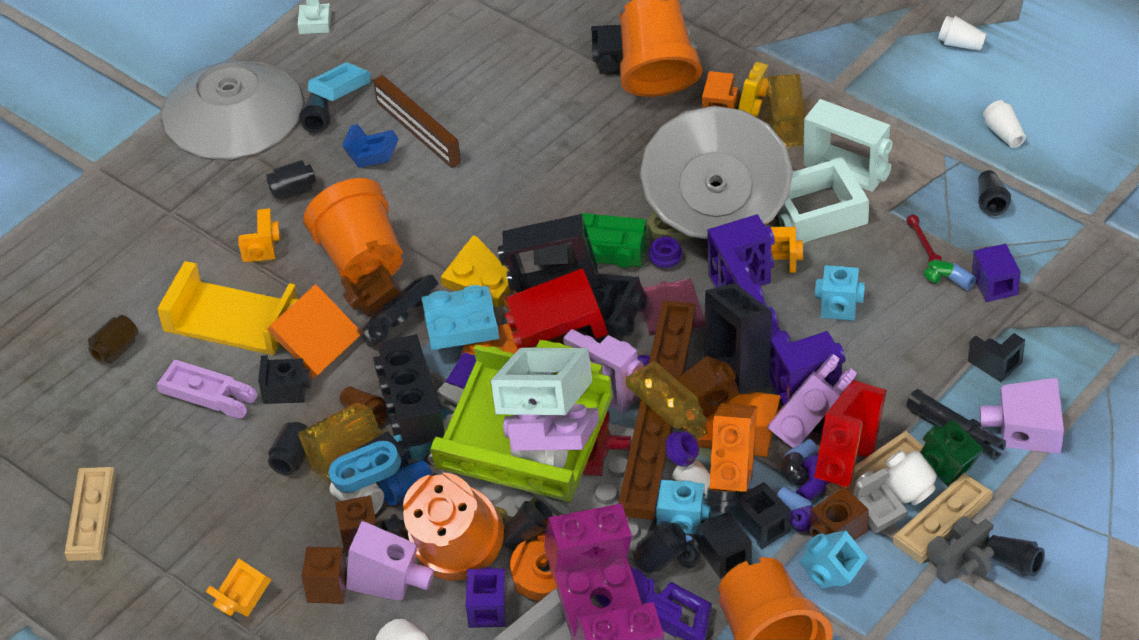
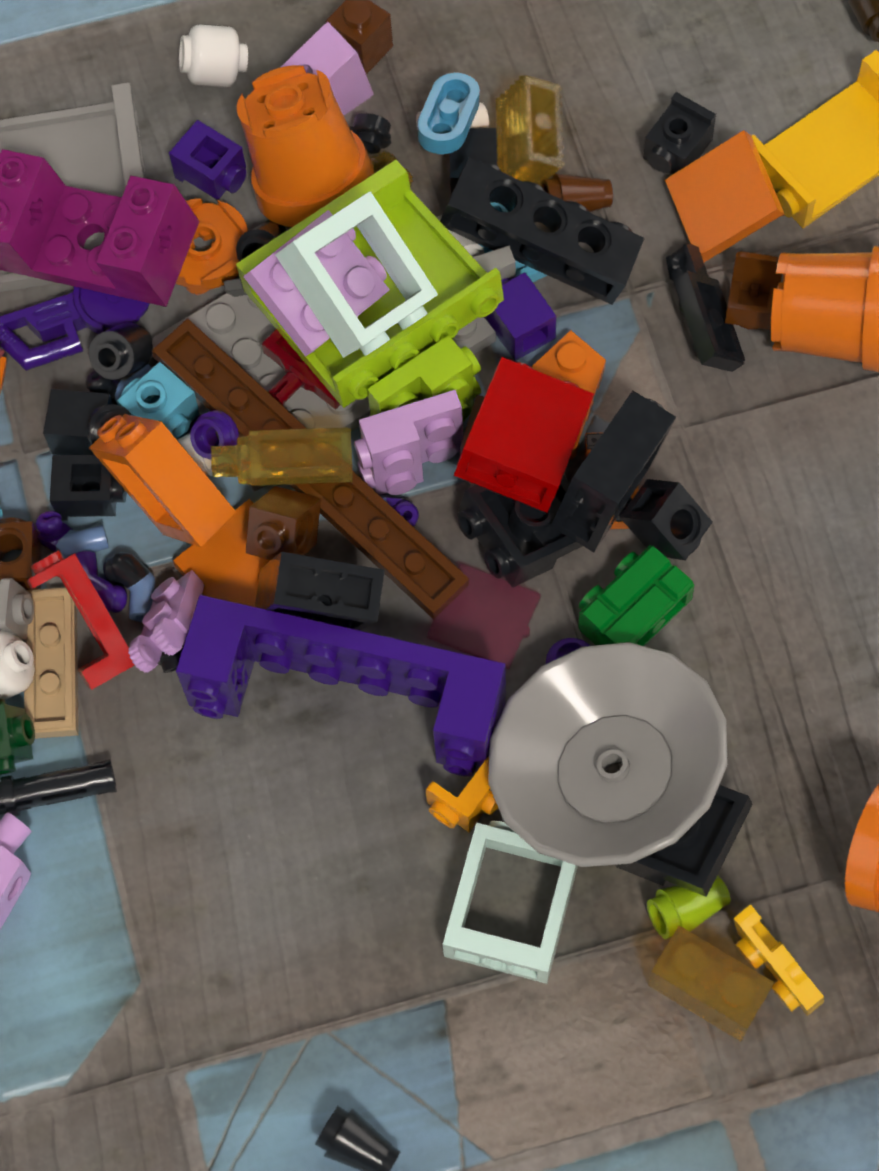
camera: 125 degrees right, 20 degrees up
lavender hinge [157,360,258,419] -> none
black brick [268,422,315,475] -> none
reddish brown brick [335,495,377,557] -> none
blue cone [378,460,432,506] -> none
medium azure plate [422,285,499,350] -> none
yellow wing [440,235,511,308] -> none
orange brick [702,71,739,109] -> none
light aqua window [804,99,892,192] -> none
medium azure brick [815,265,865,321] -> none
dark red hinge [906,214,942,262] -> none
arm [923,259,976,291] -> none
black panel [968,333,1025,382] -> none
dark purple brick [972,243,1021,302] -> none

